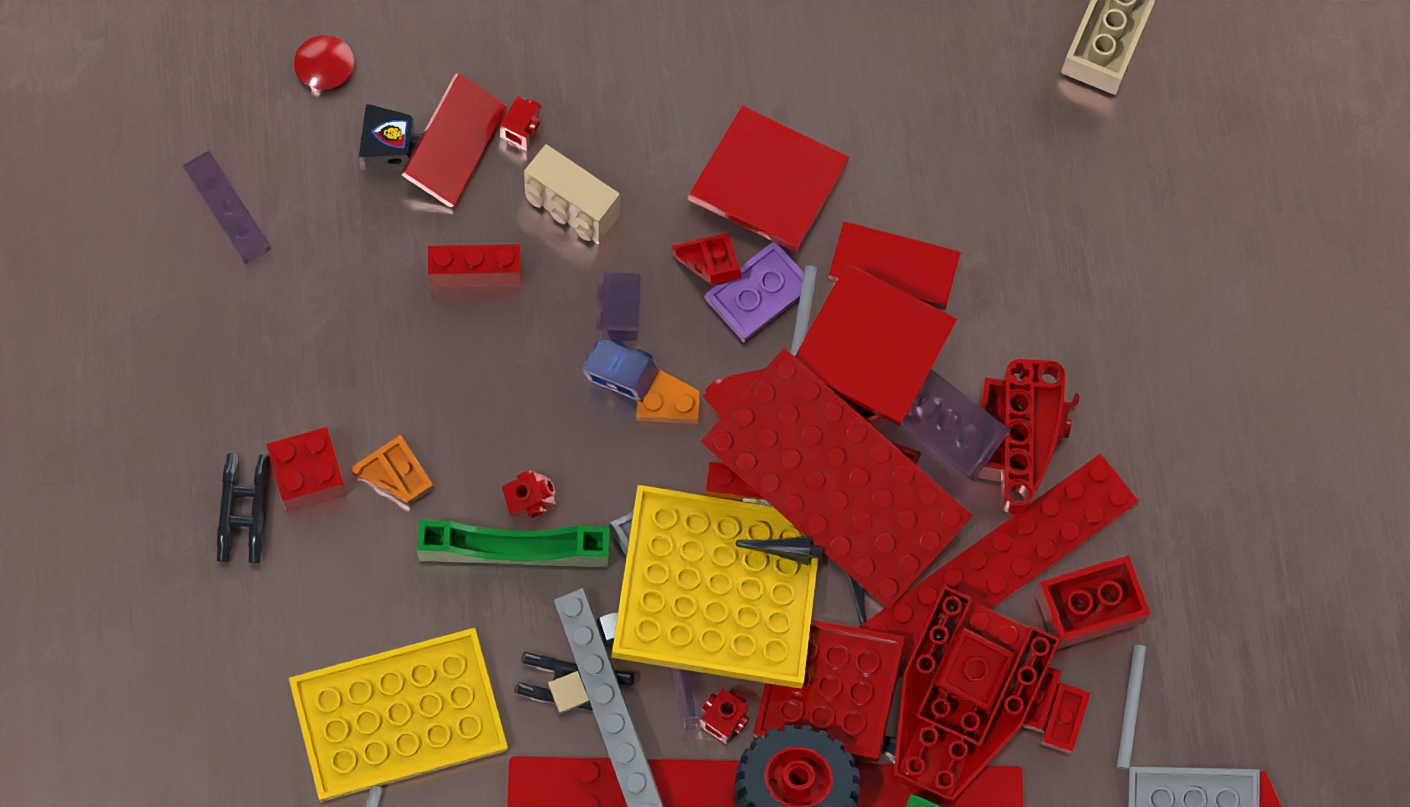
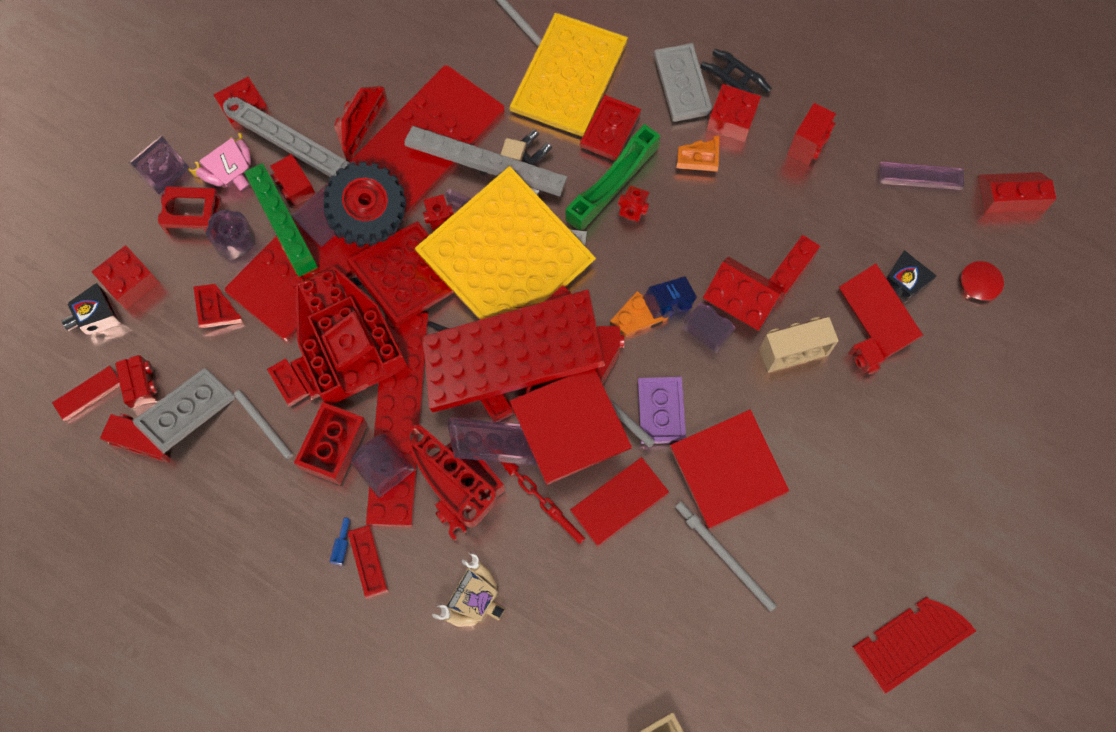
camera: 135 degrees right, 0 degrees up
red wing [671,232,741,285] -> none
black piece [735,537,823,566] -> none
none -> blue axle [329,517,350,565]
none -> red tile [347,525,388,599]
none -> brick [351,434,415,498]
none -> torso [432,552,506,627]
none -> red piece [482,437,586,545]
none -> red plate [580,95,641,161]
none -> light grey plate [654,43,713,122]
none -> light grey bar [675,501,777,612]
none -> red brick [703,256,785,331]
none -> red brick [787,103,836,166]
none -> red slope [978,172,1057,213]

